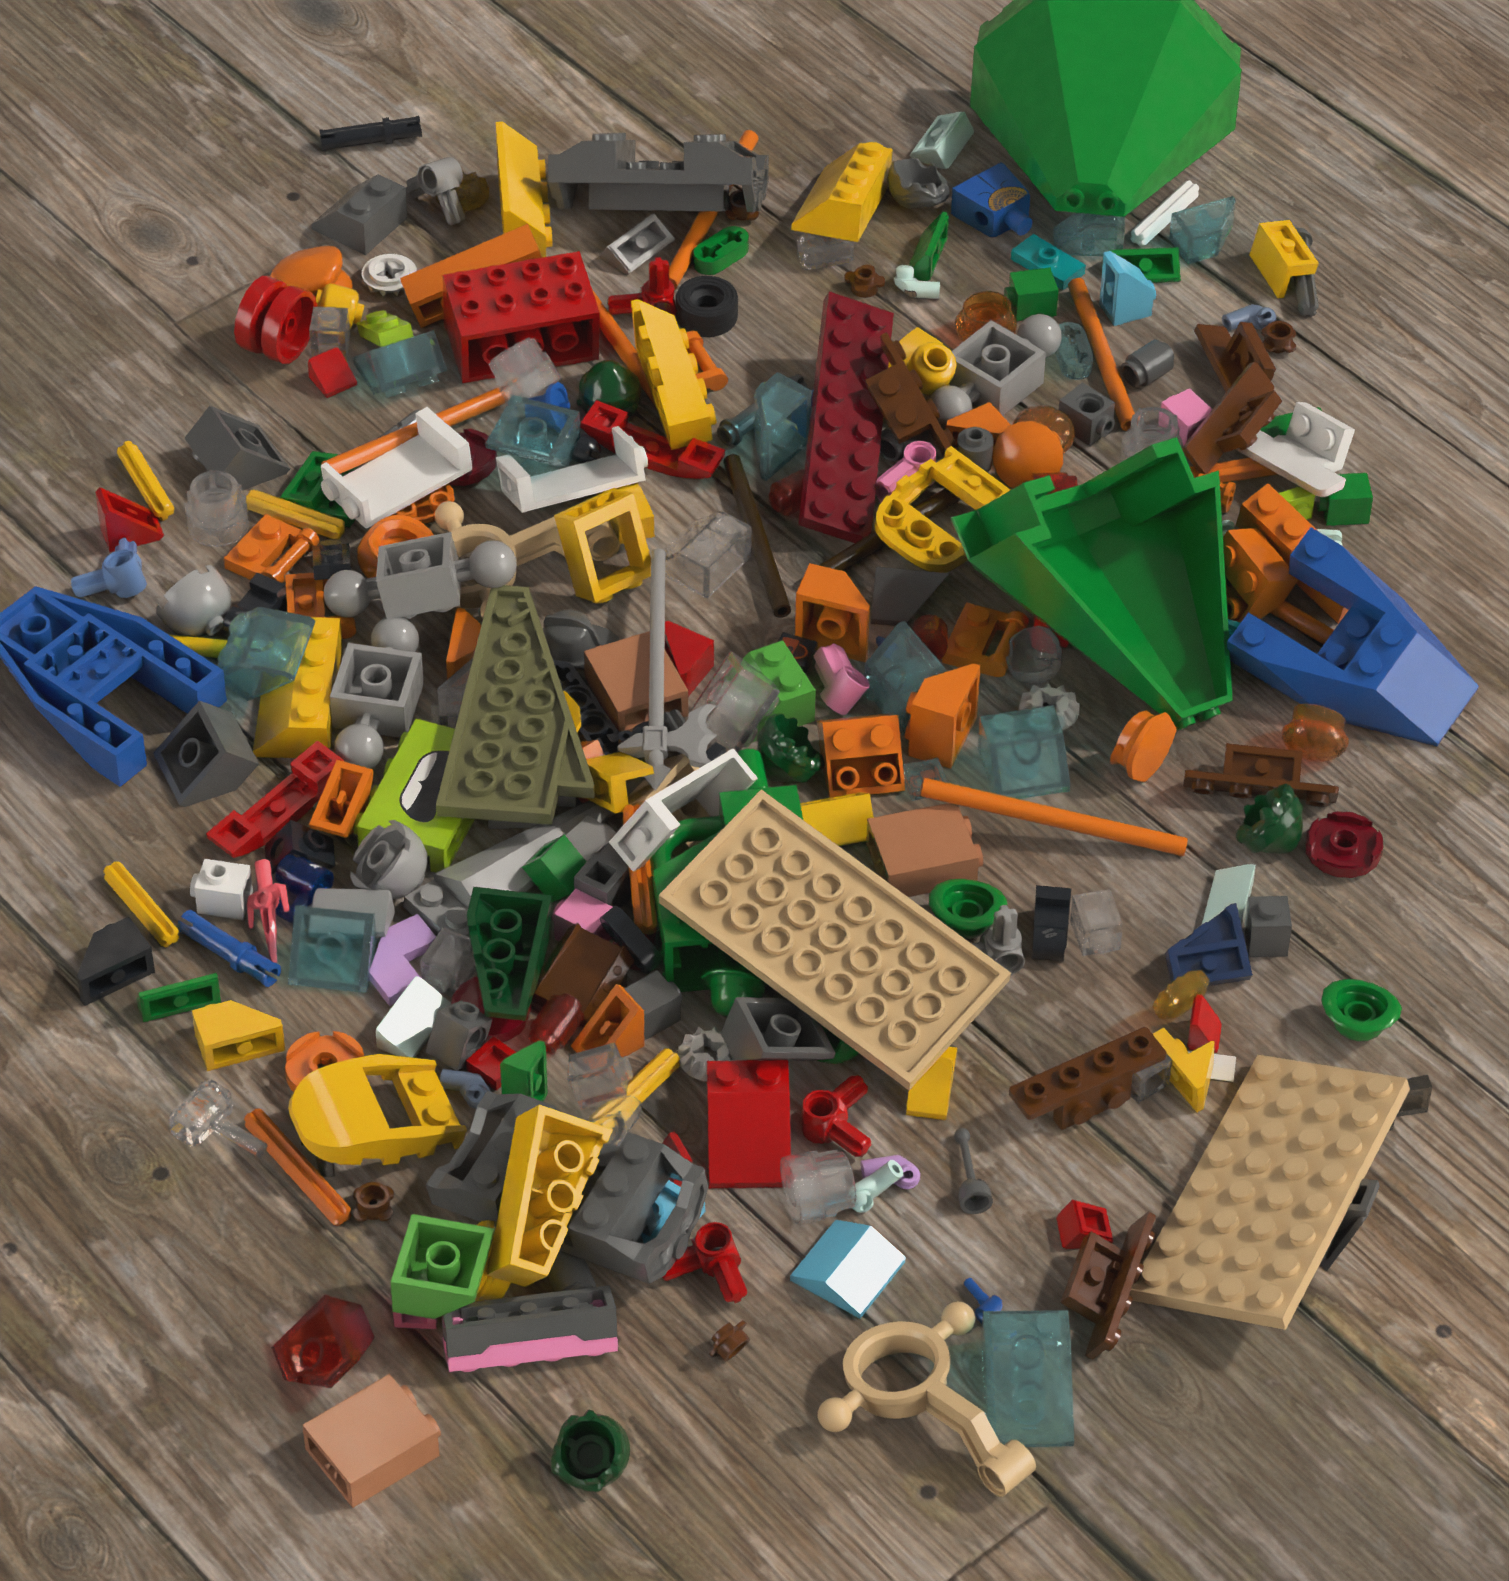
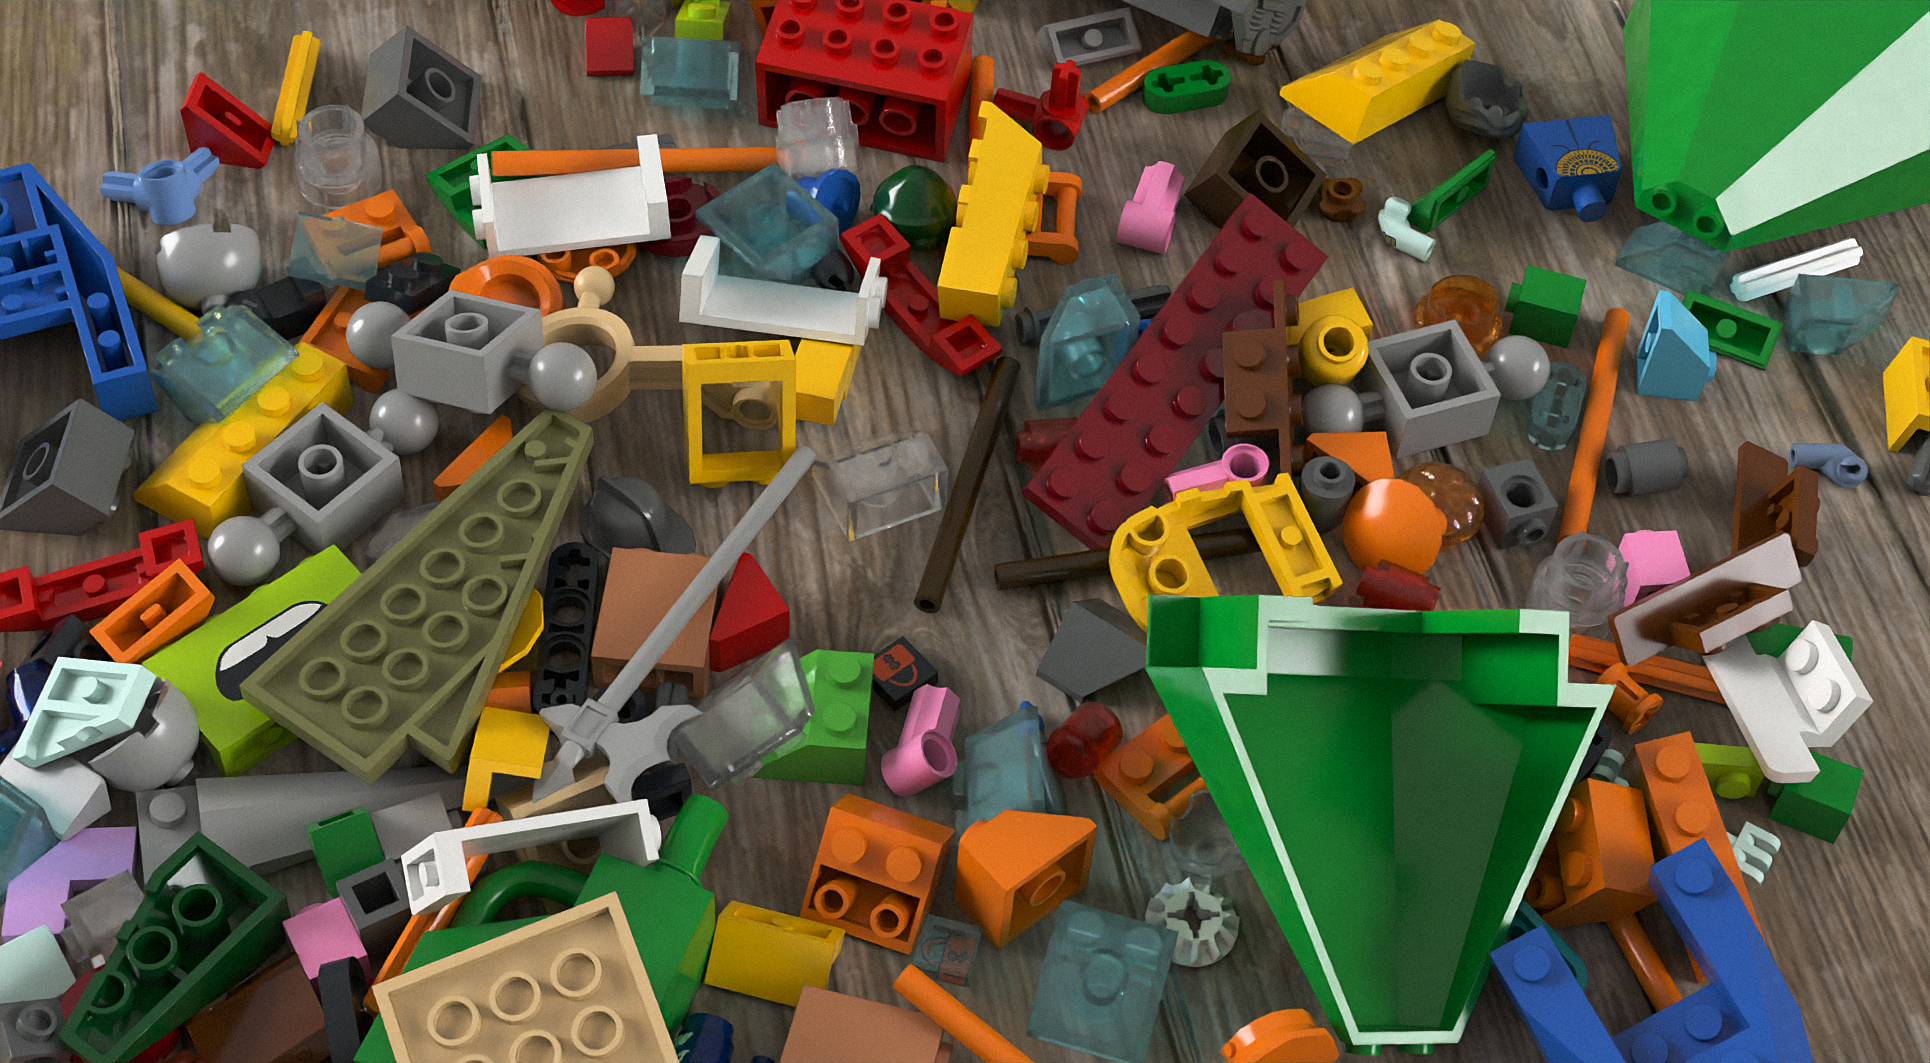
camera: 25 degrees right, 5 degrees up
yellow axle [244,489,345,540] -> none
black tyre [676,276,738,337] -> none
dark green hair [757,713,825,783] -> none
orange slope [795,563,870,663] -> none
light aqua slope [910,111,974,169] -> none
teal plate [1010,234,1086,290] -> none
reddish brown plate [1261,321,1296,353] -> none
none -> light aqua wing [11,657,156,768]
none -> clear light blue piece [287,211,383,291]
none -> bright pink piece [1116,161,1185,255]
none -> dark brown slope [1184,110,1327,228]

